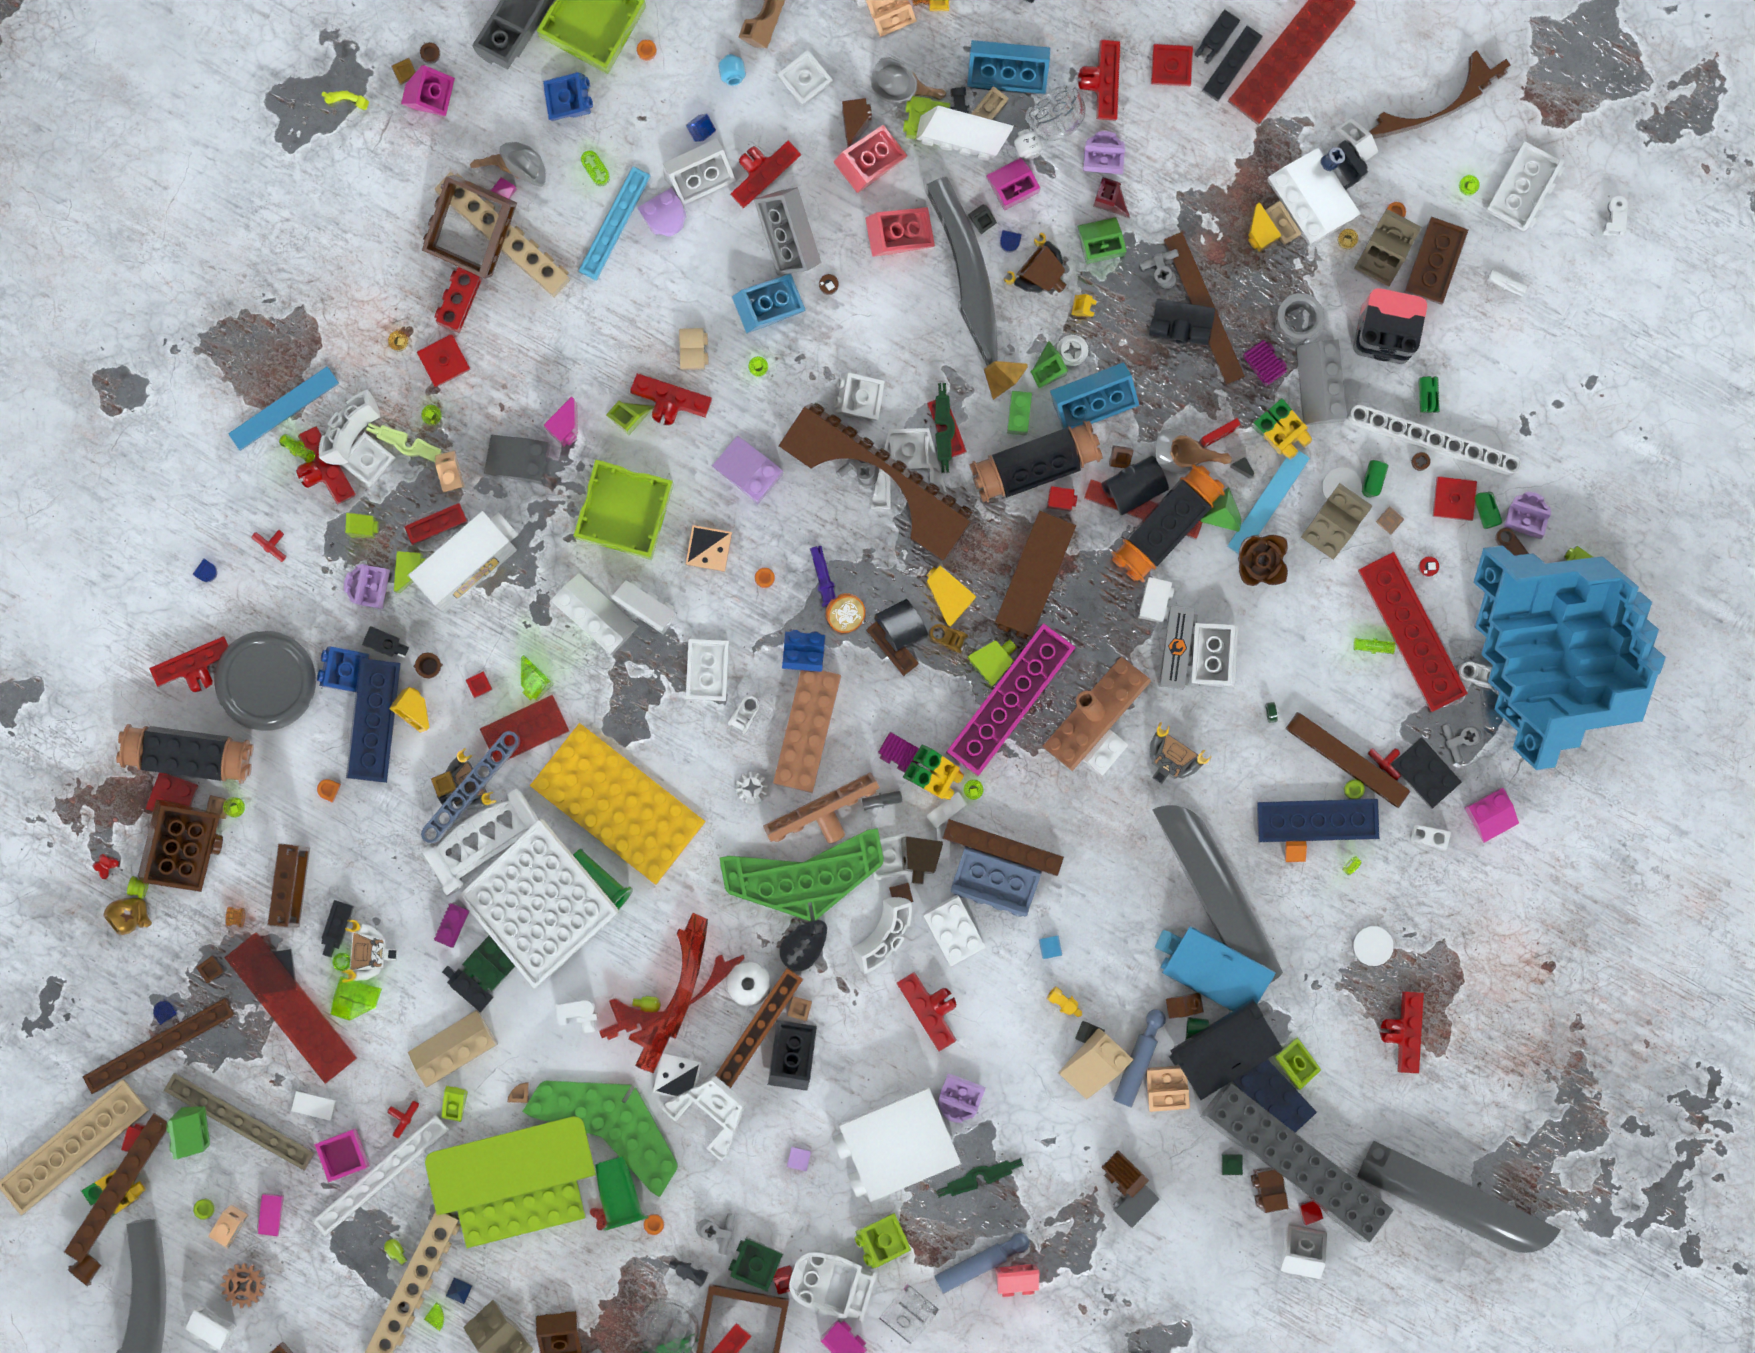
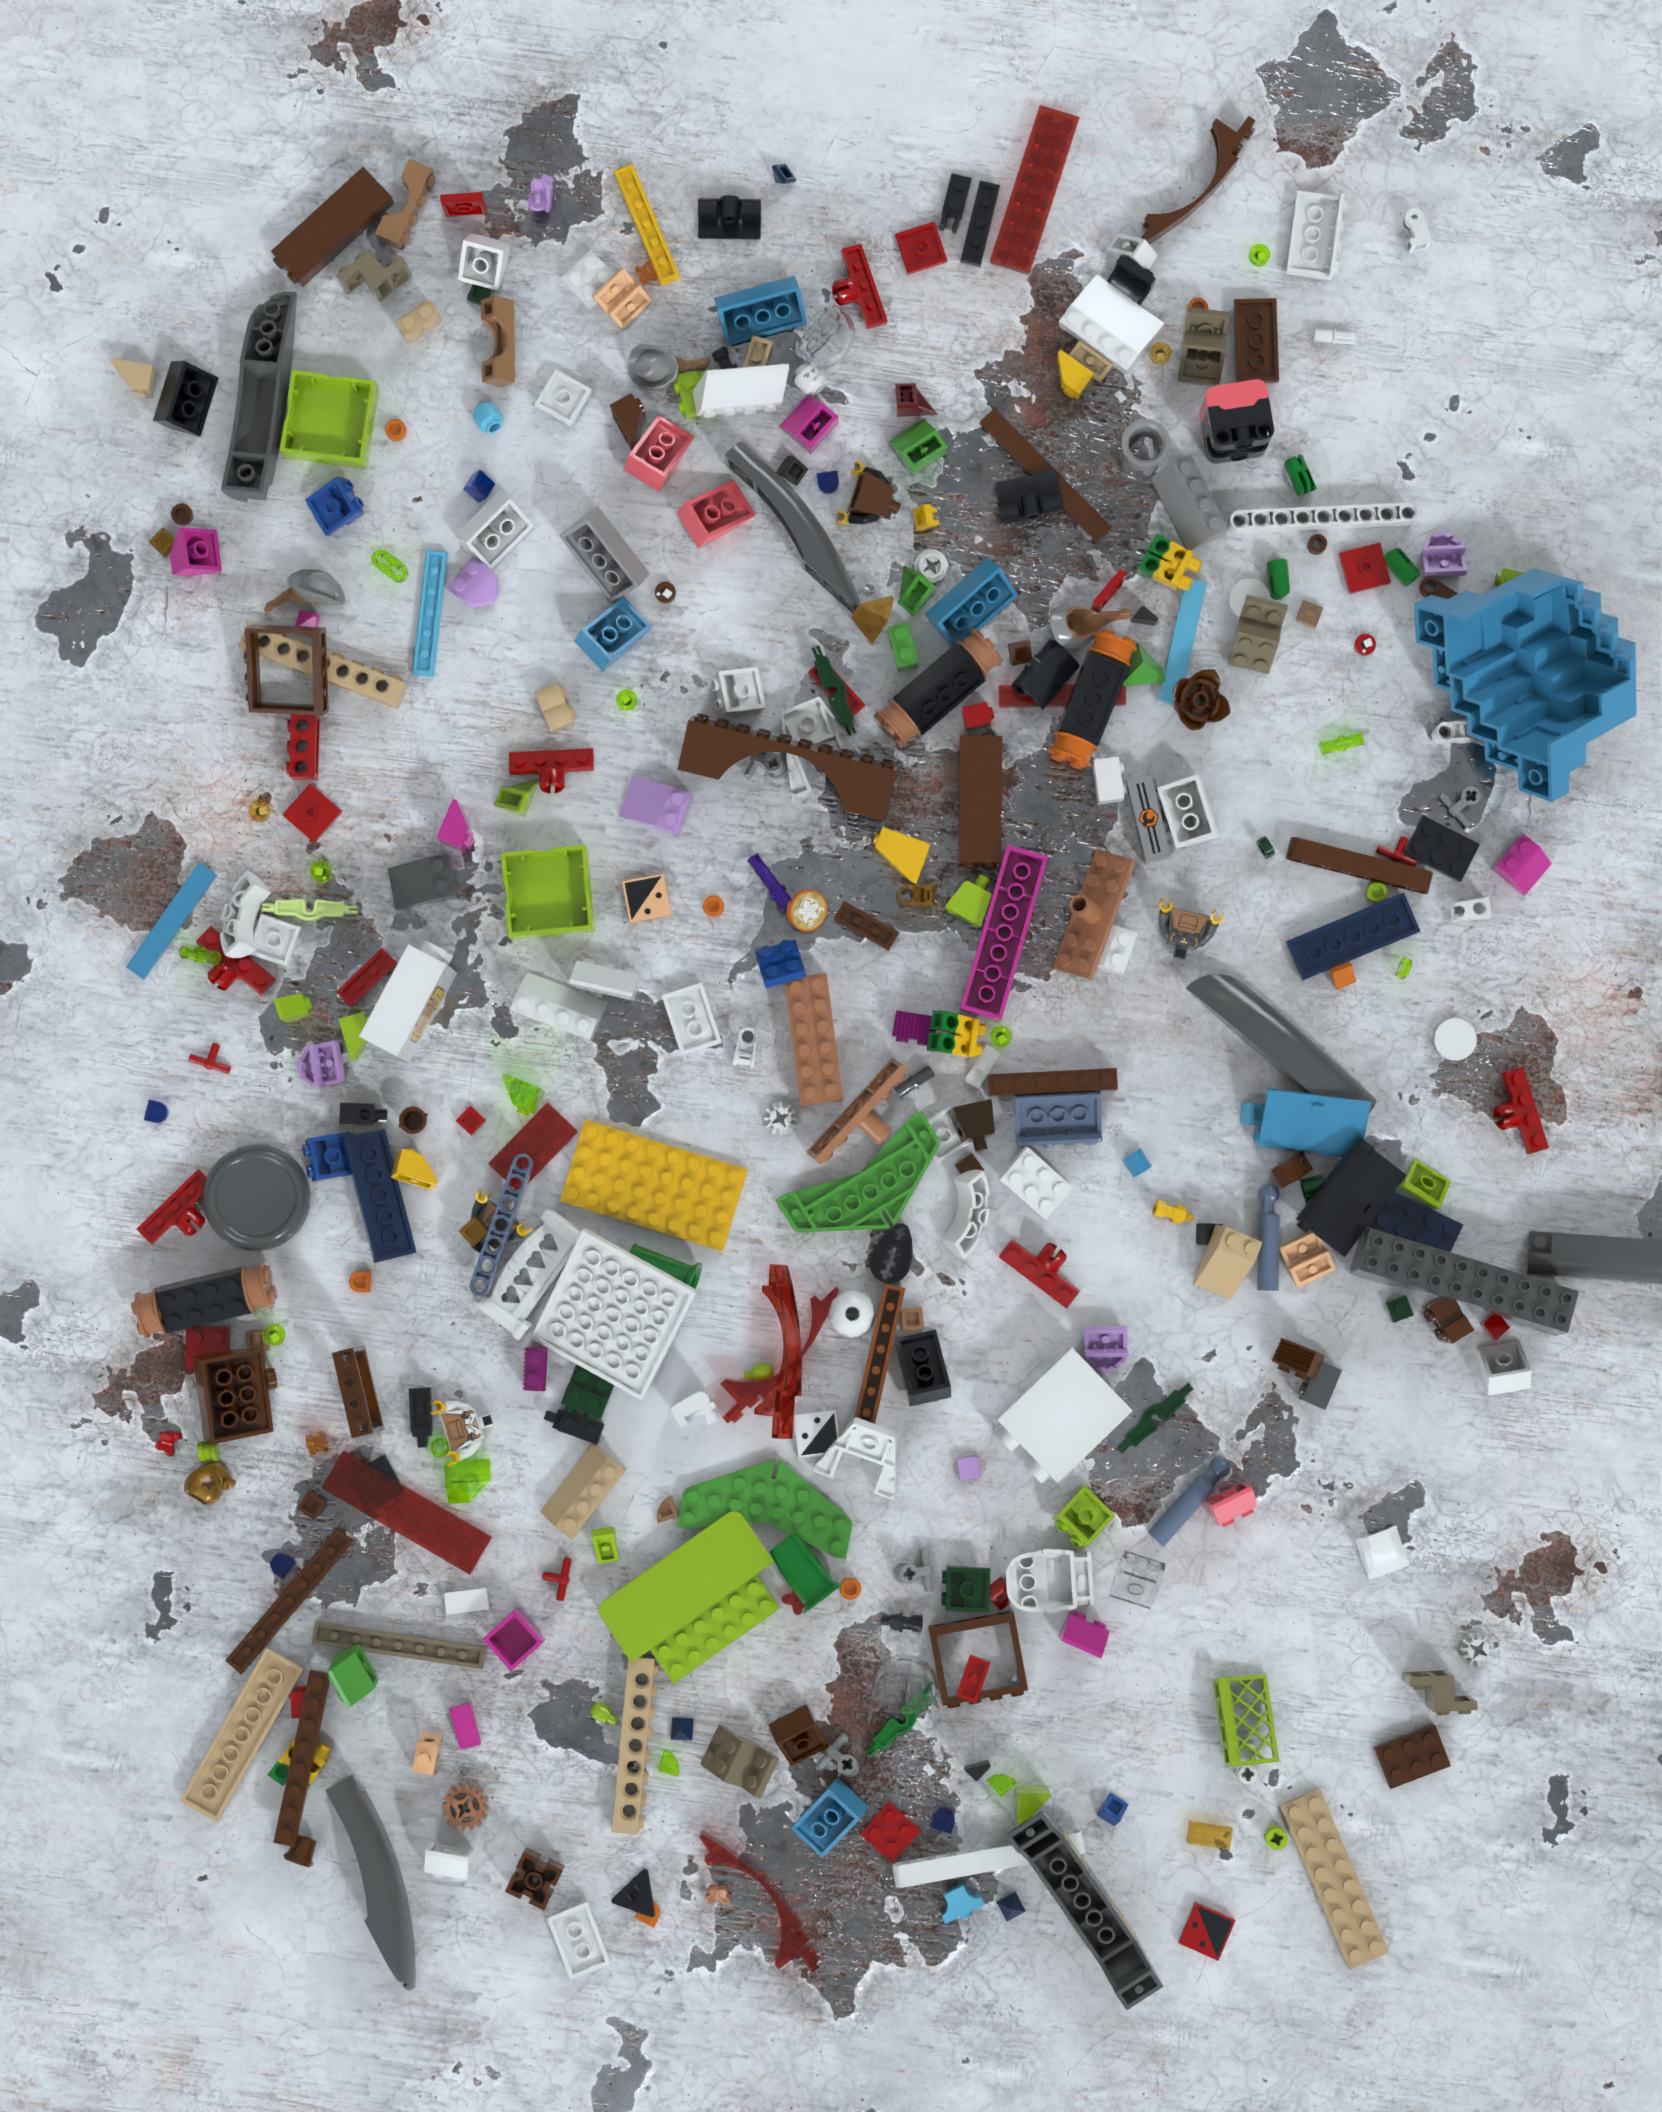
camera: 10 degrees left, 0 degrees up
lime tile [193,1199,215,1220] -> none
white tile [312,1114,450,1236] -> none
neon yellow piece [322,91,369,110] -> none
light nougat torso [435,451,465,492] -> none
red plate [730,140,802,209] -> none
black slope [874,599,928,652] -> none
lavender slope [1083,131,1125,174] -> none
light grey piece [1140,249,1179,289] -> none
magenta brick [1242,339,1287,387] -> none
dark blue bush [1321,147,1345,171] -> none
red plate [1358,552,1468,712] -> none

